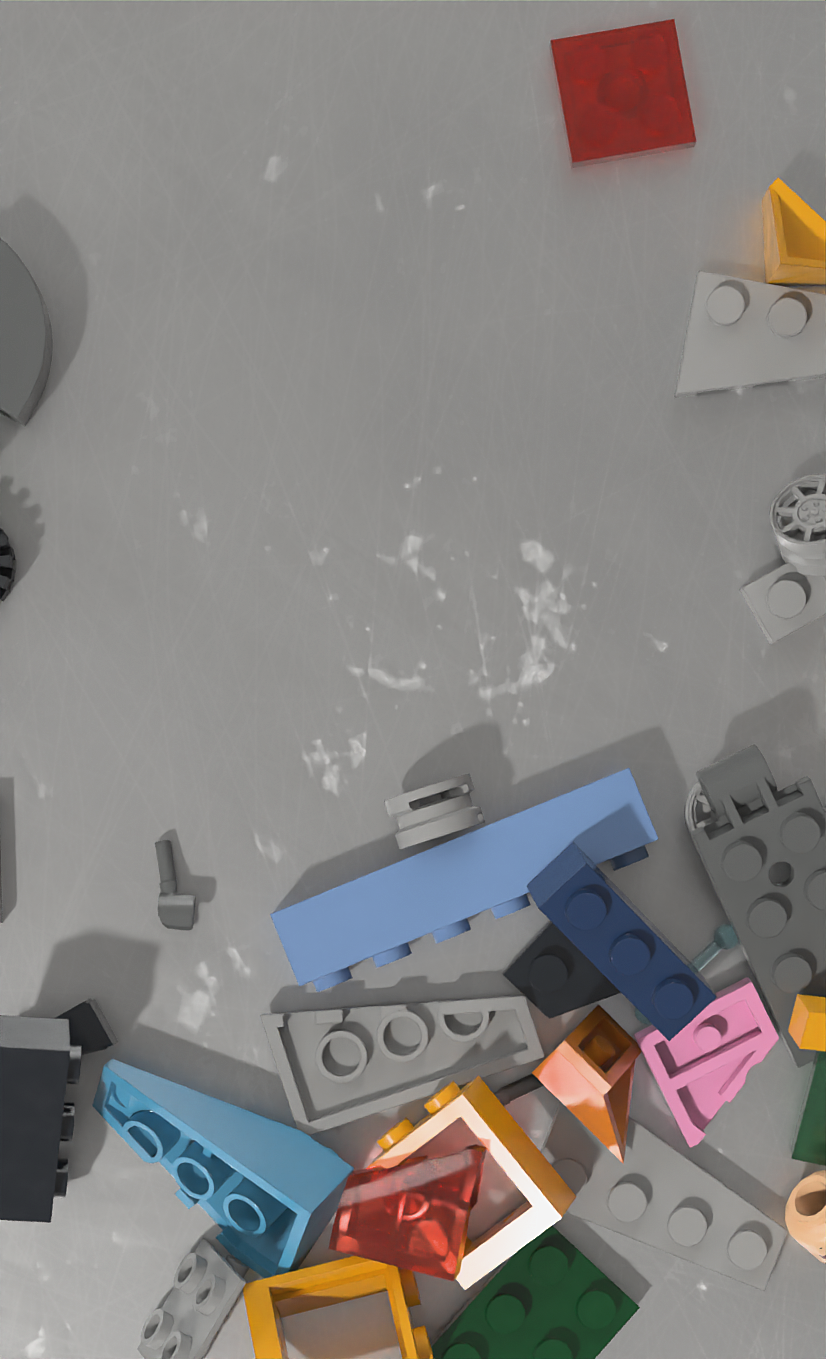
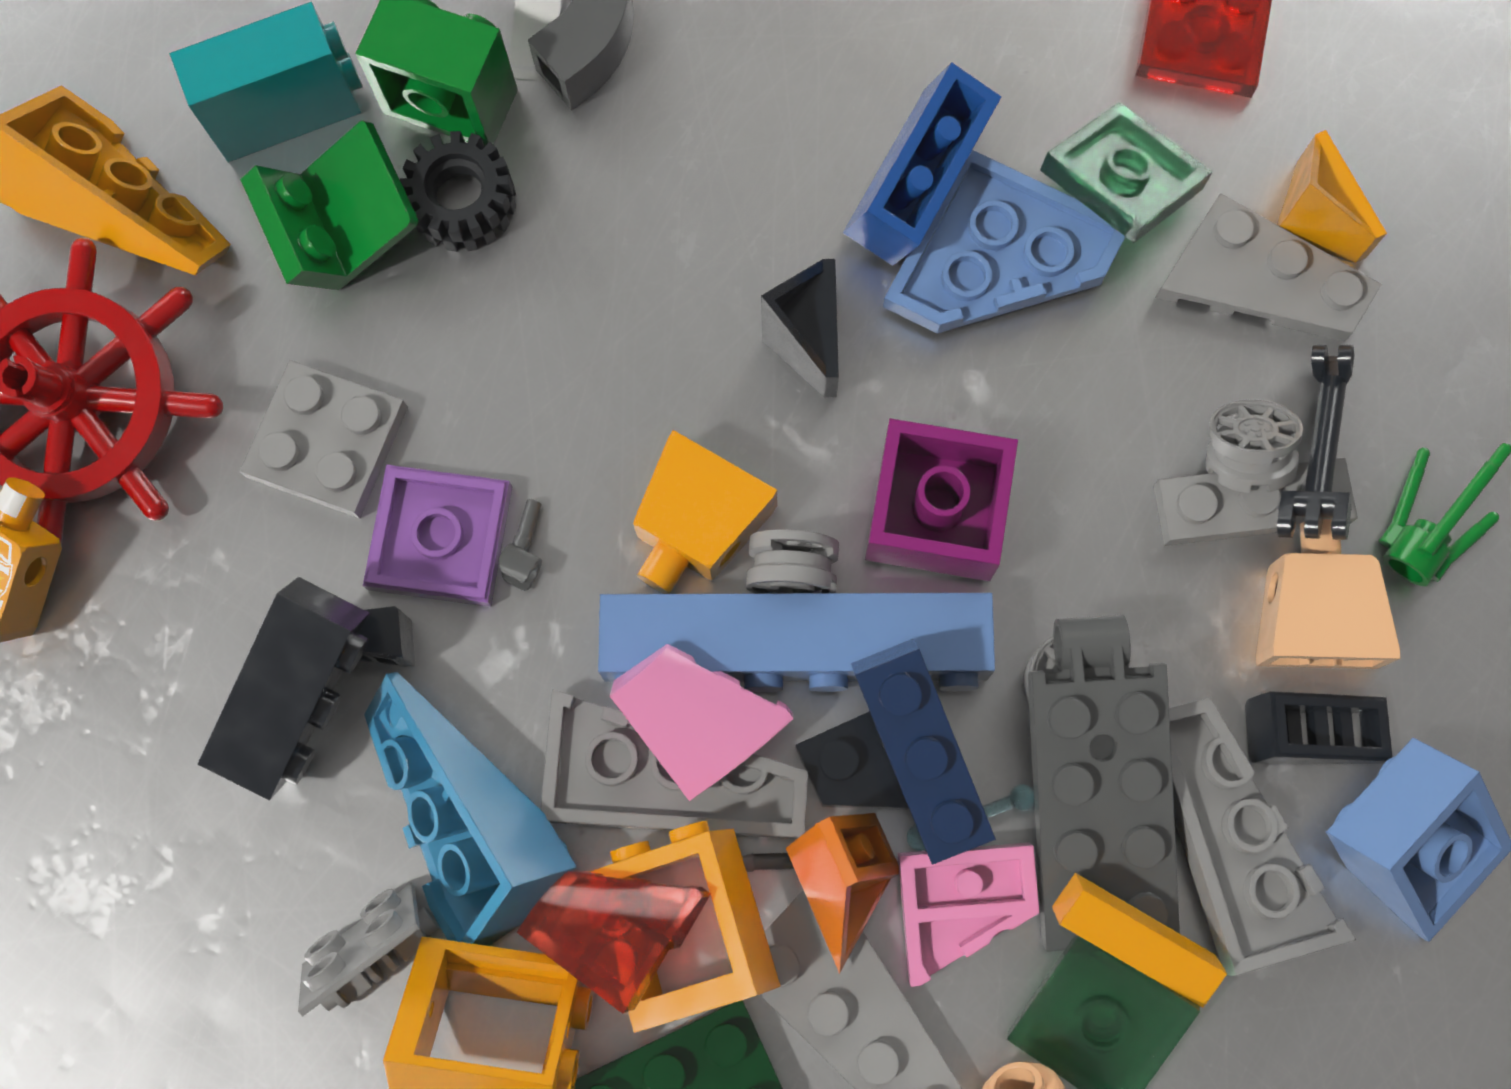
camera: 30 degrees right, 10 degrees down
none -> medium lavender tile [363,465,512,607]
none -> bright pink slope [610,644,794,801]
none -> light orange torso [633,430,777,594]
none -> black slope [761,259,839,397]
none -> blue brick [843,62,1002,266]
none -> magenta brick [865,418,1018,581]
none -> medium blue plate [883,150,1131,334]
none -> clear green plate [1040,102,1212,243]

